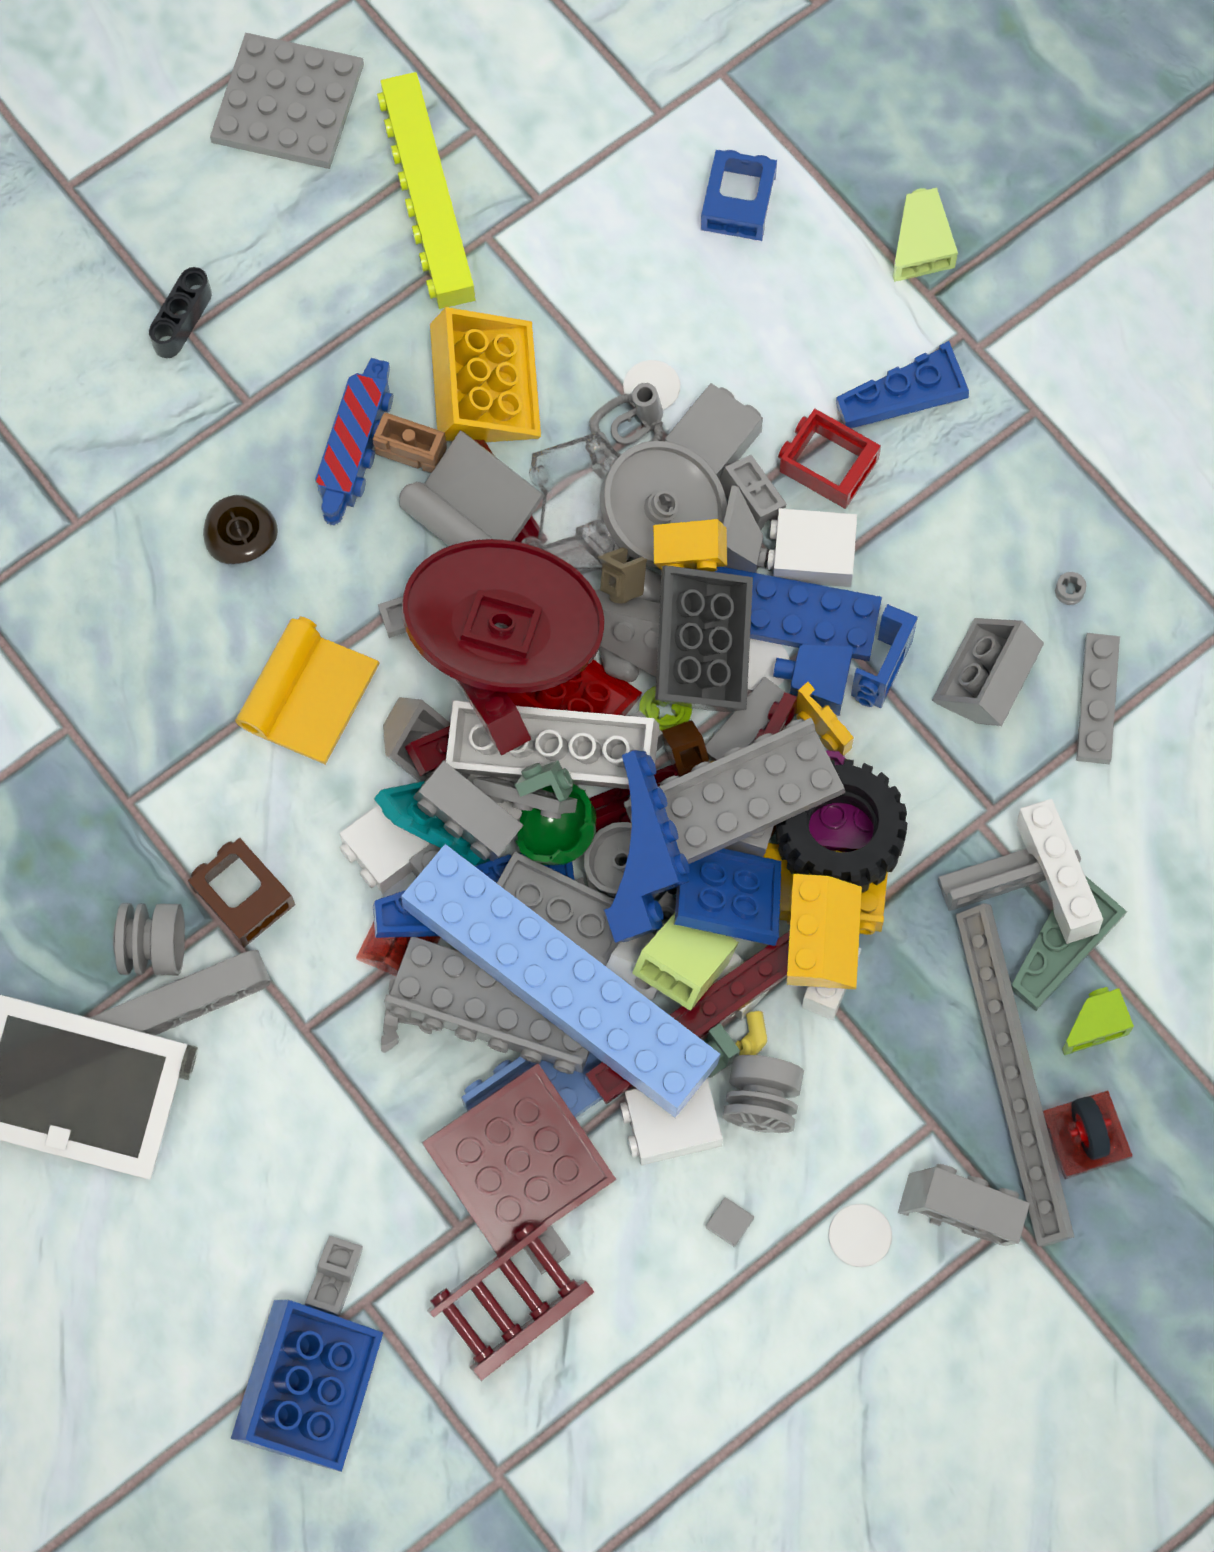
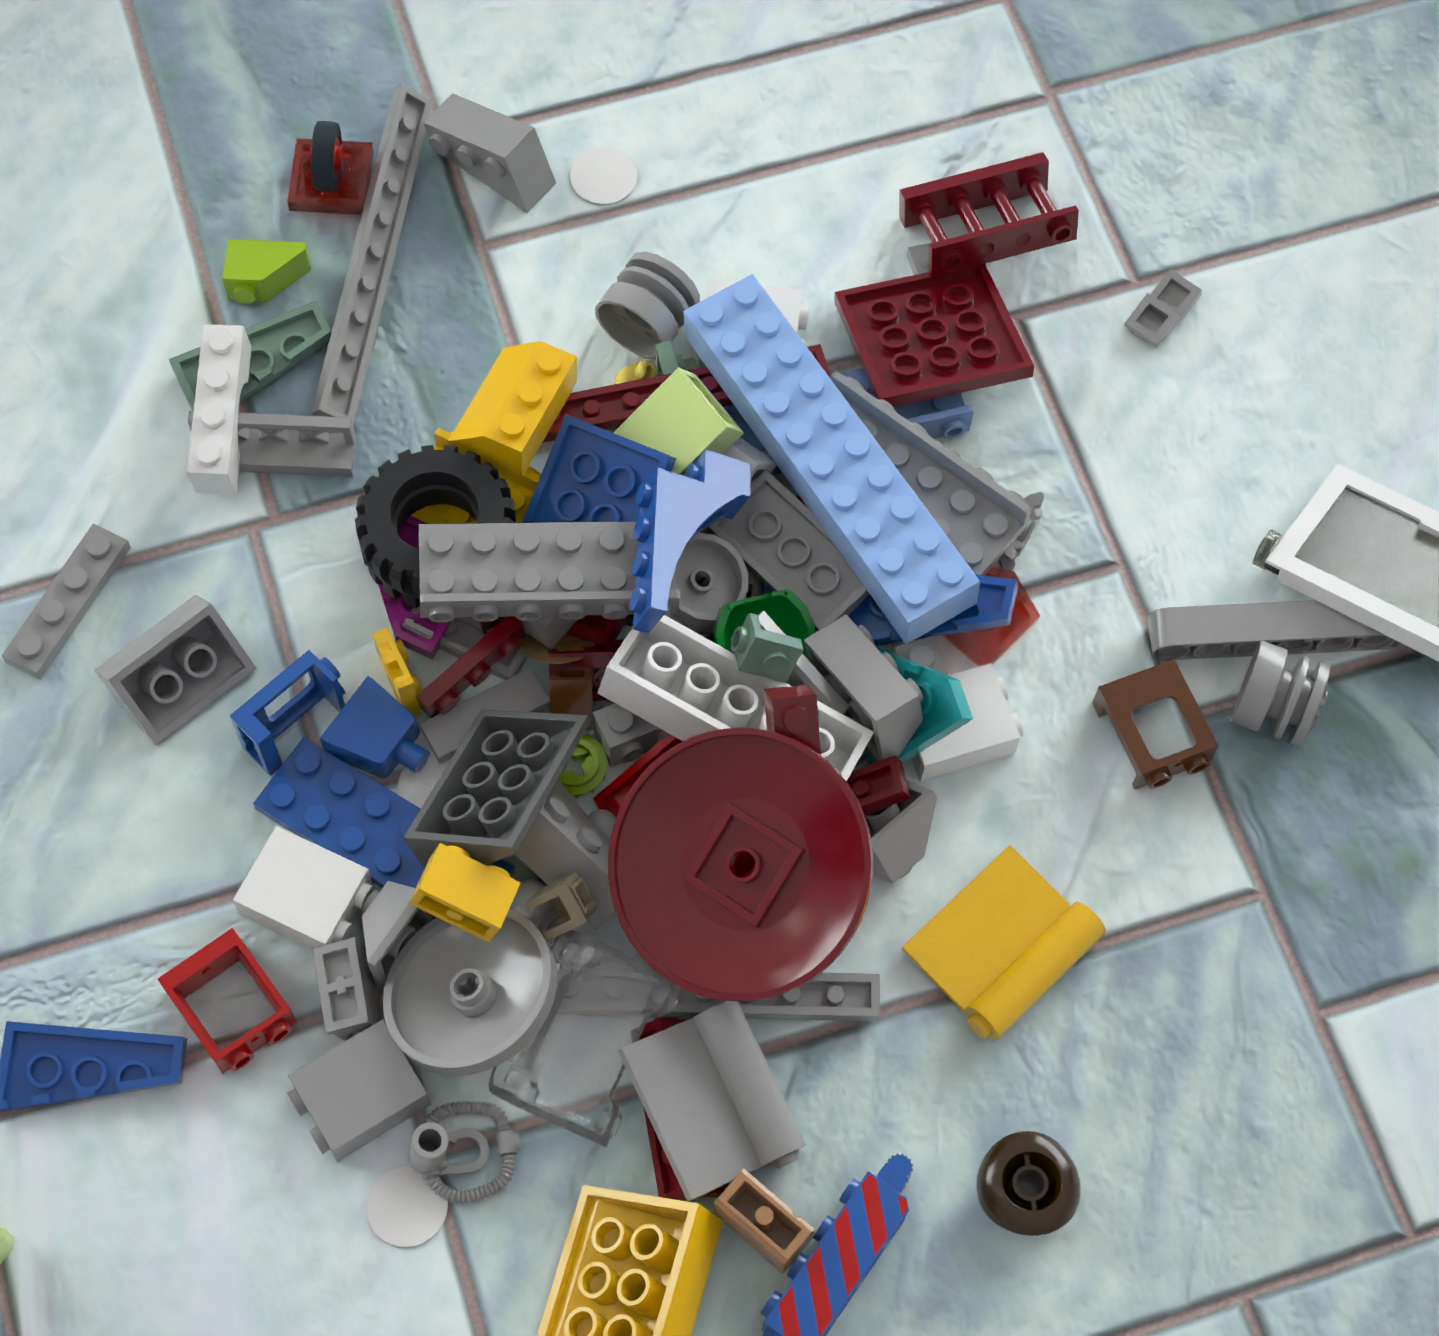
camera: 165 degrees left, 5 degrees down
blue slope [231,1300,384,1472] -> none
light grey tile [706,1197,754,1247] -> none
light grey bush [1055,572,1086,605] -> none

